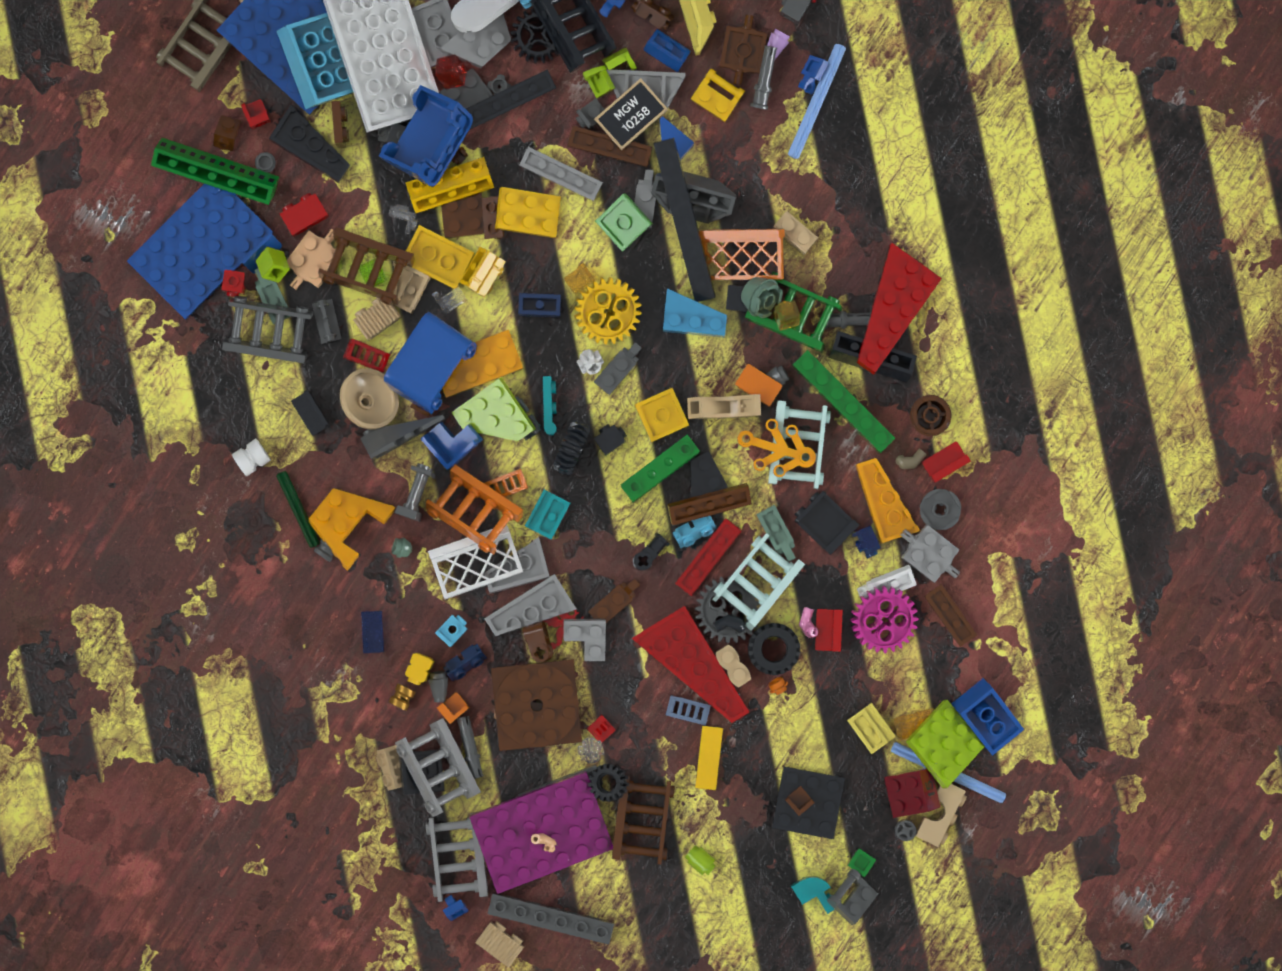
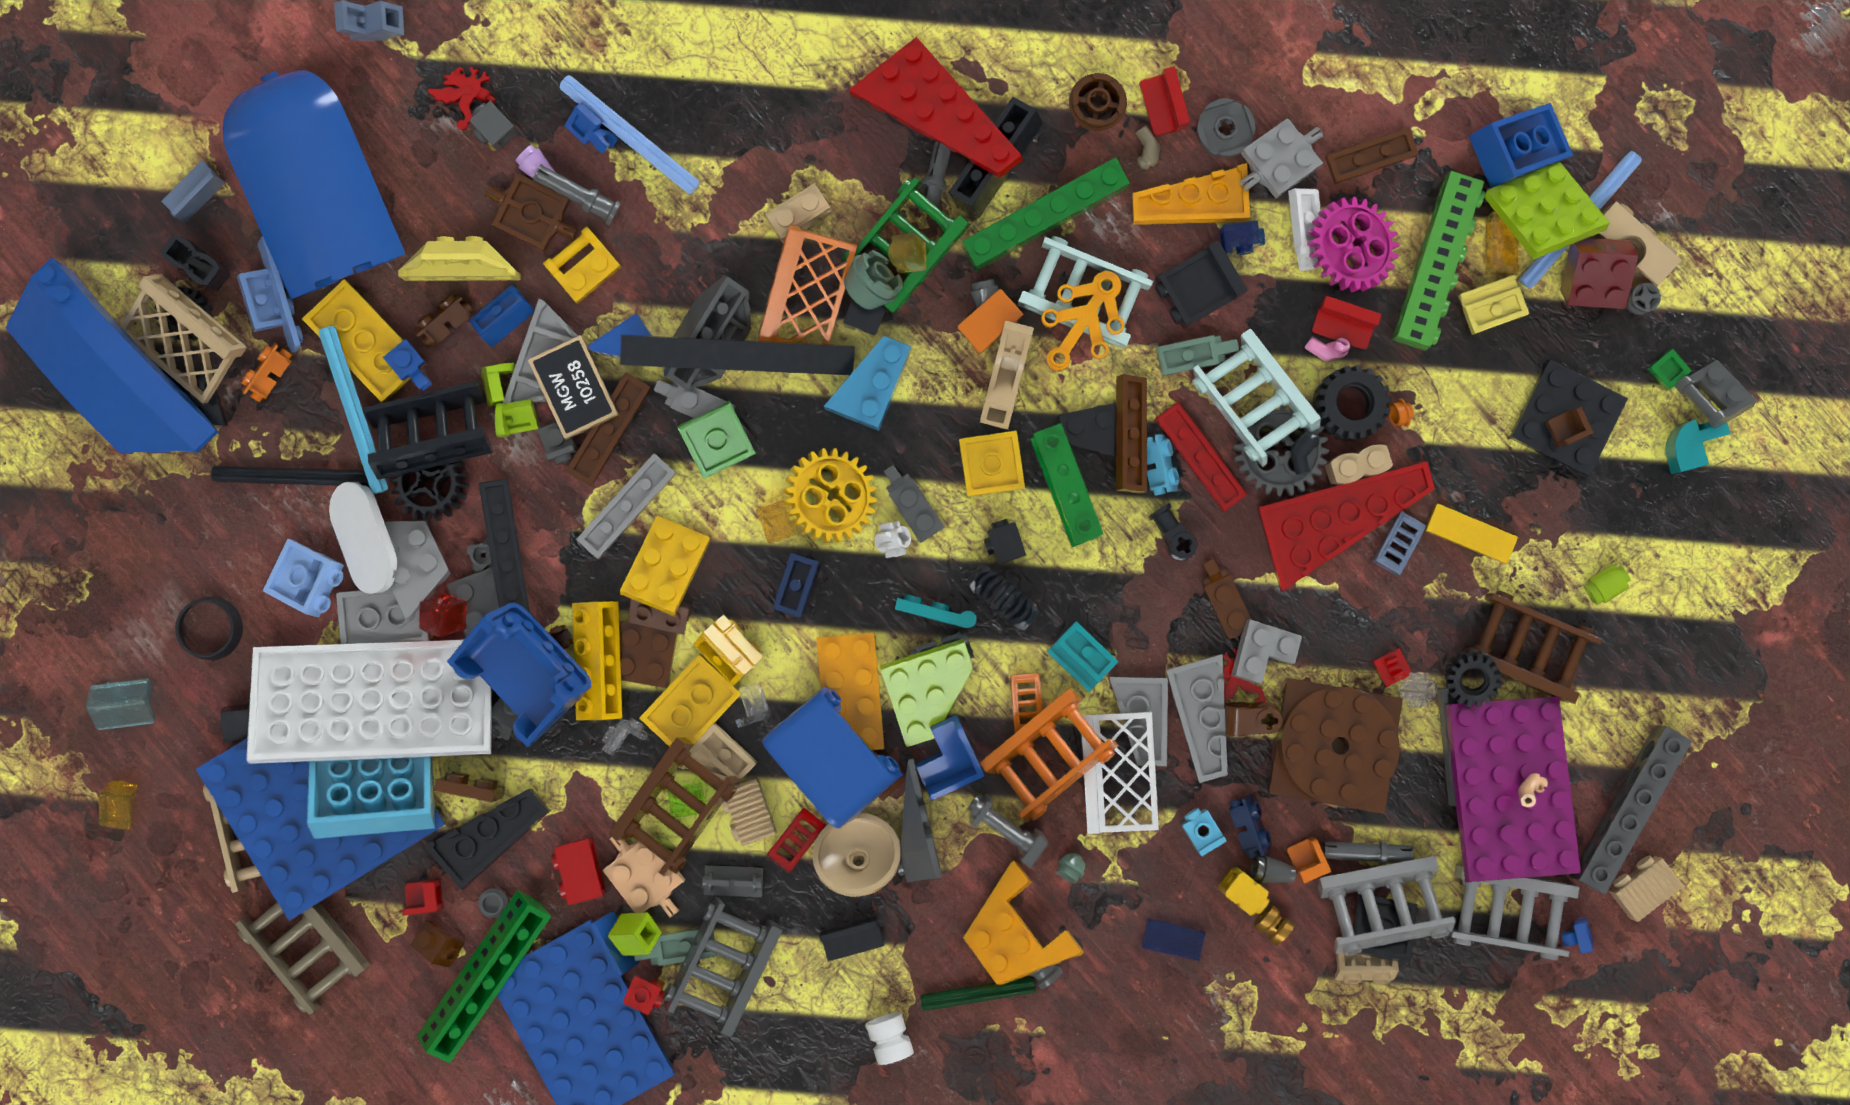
camera: 70 degrees left, 0 degrees up
none -> bright green brick [1392,171,1485,351]

